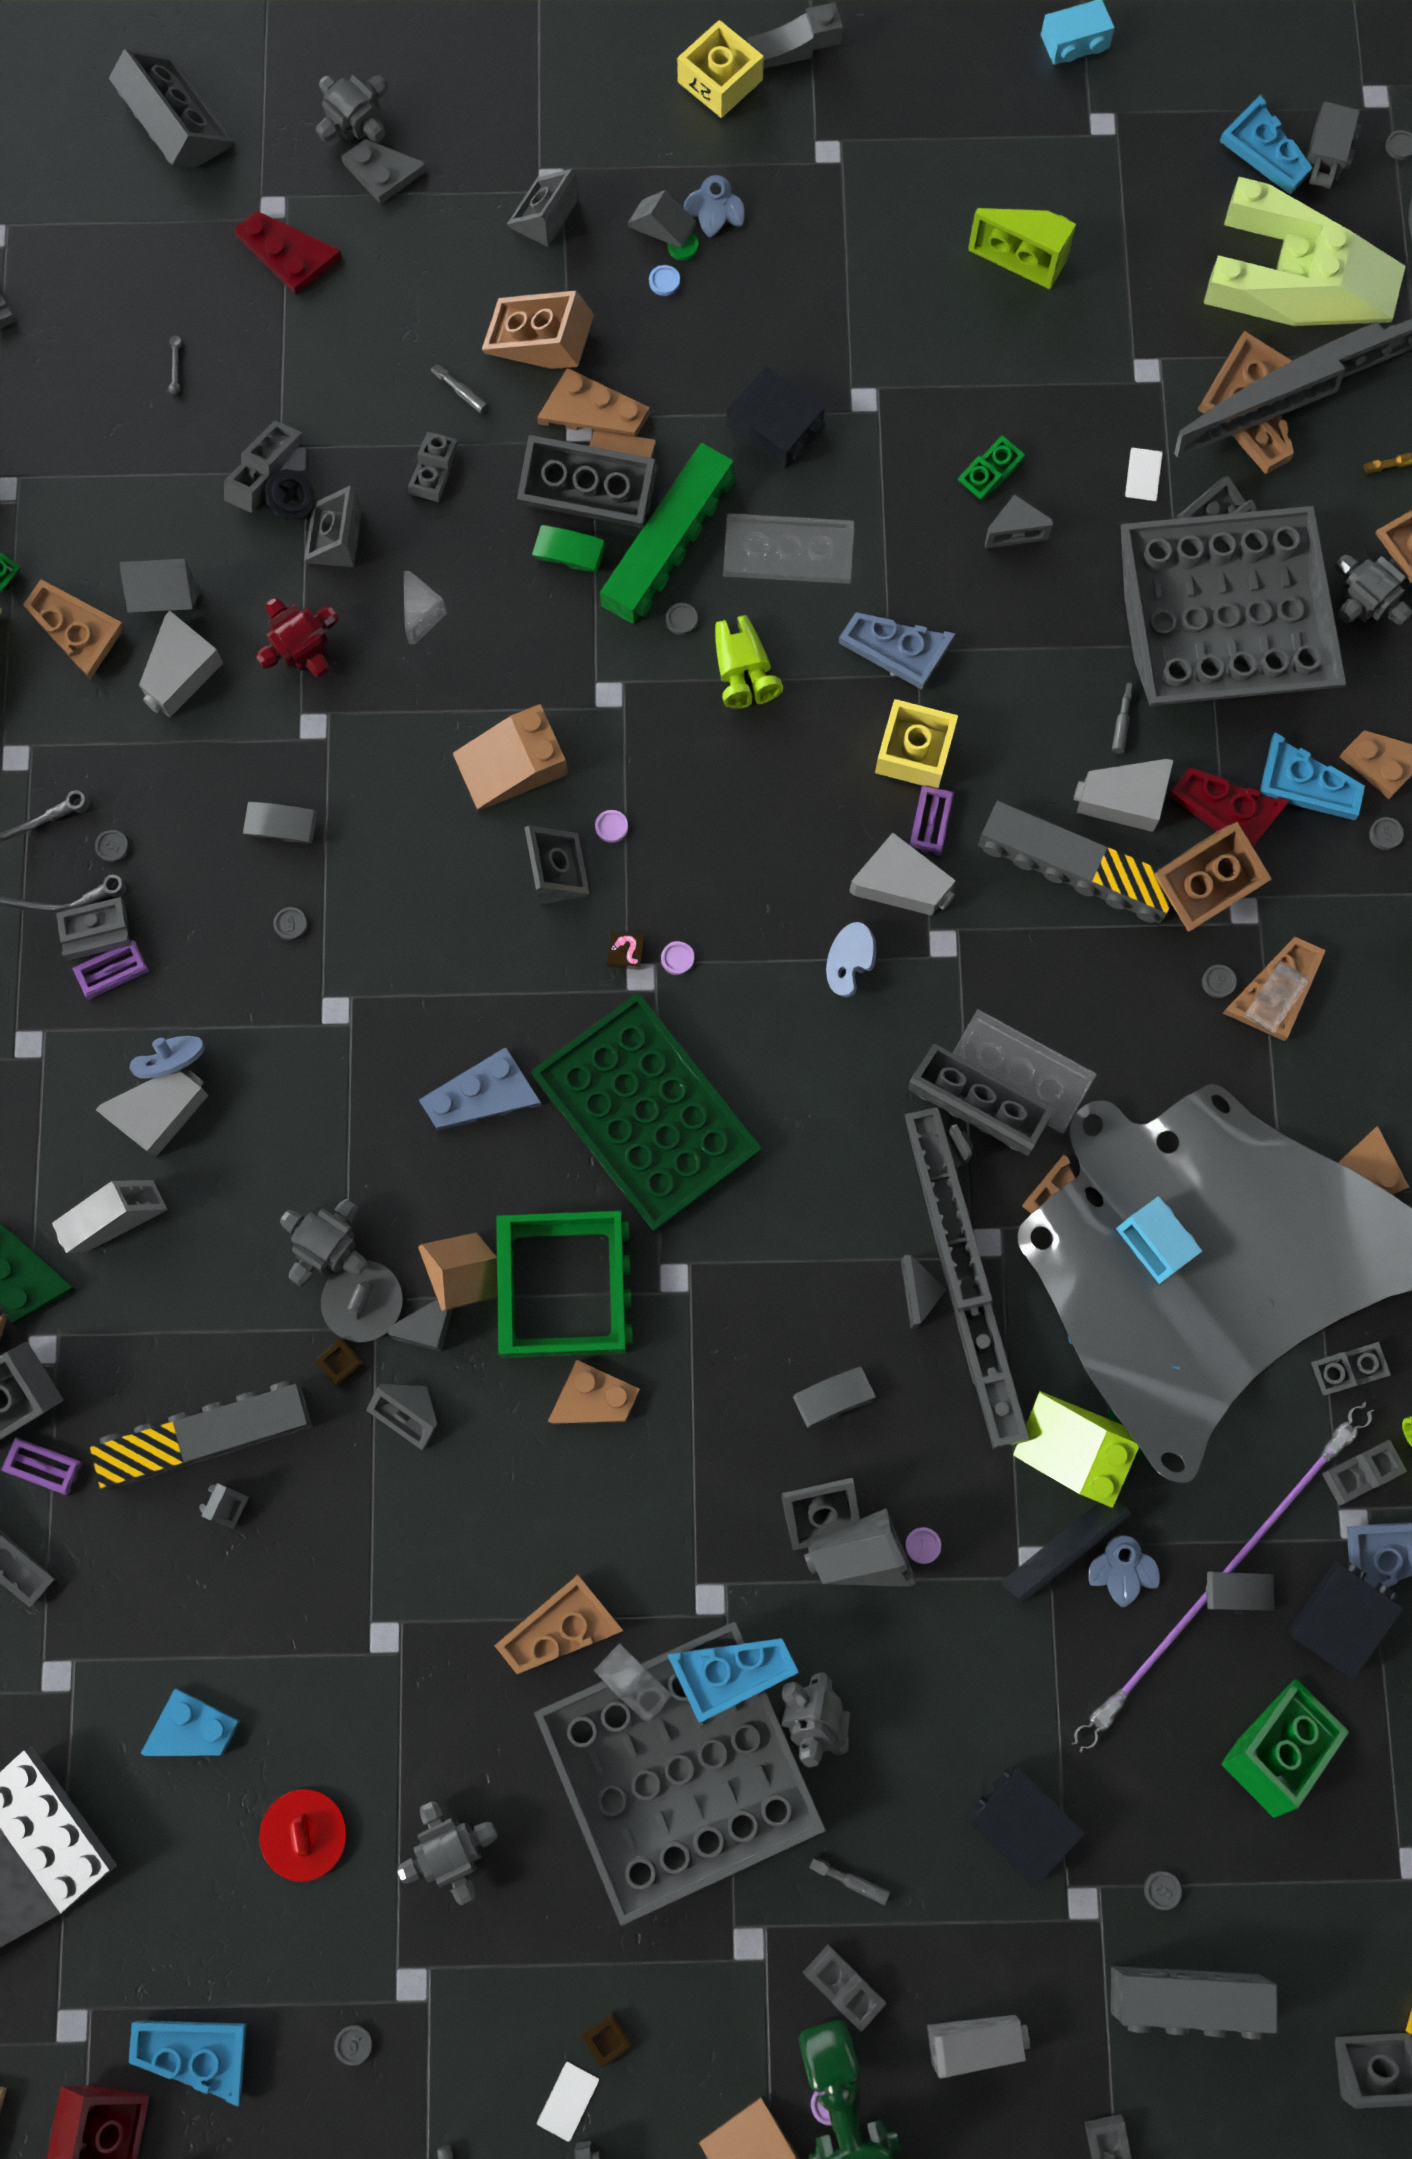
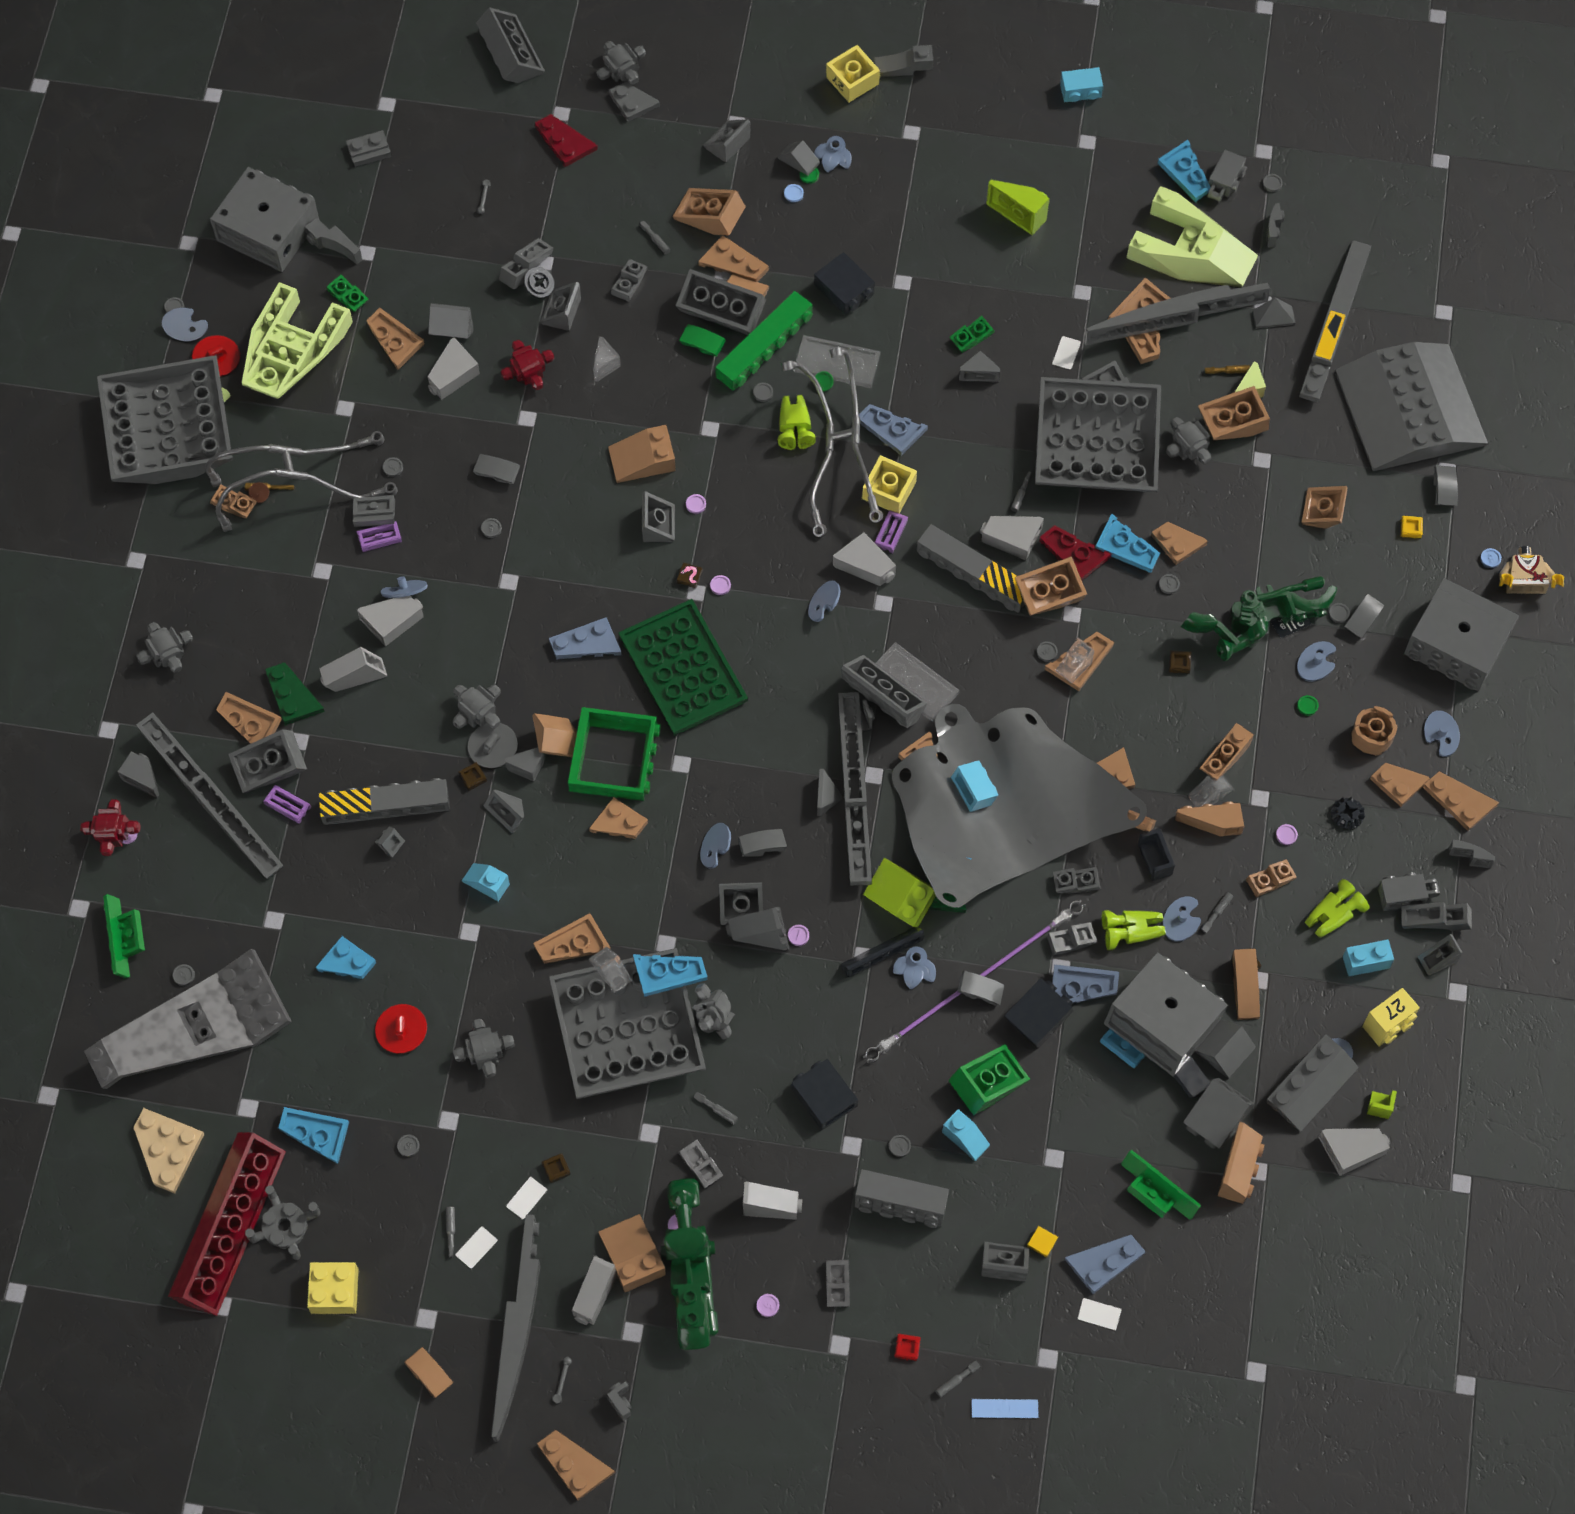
camera: 10 degrees right, 10 degrees down
none -> medium azure slope [462,863,510,902]
none -> sand blue piece [700,823,731,869]
none -> flat silver bar [781,347,883,537]
none -> green piece [815,371,834,391]
none -> medium azure slope [942,1109,990,1161]

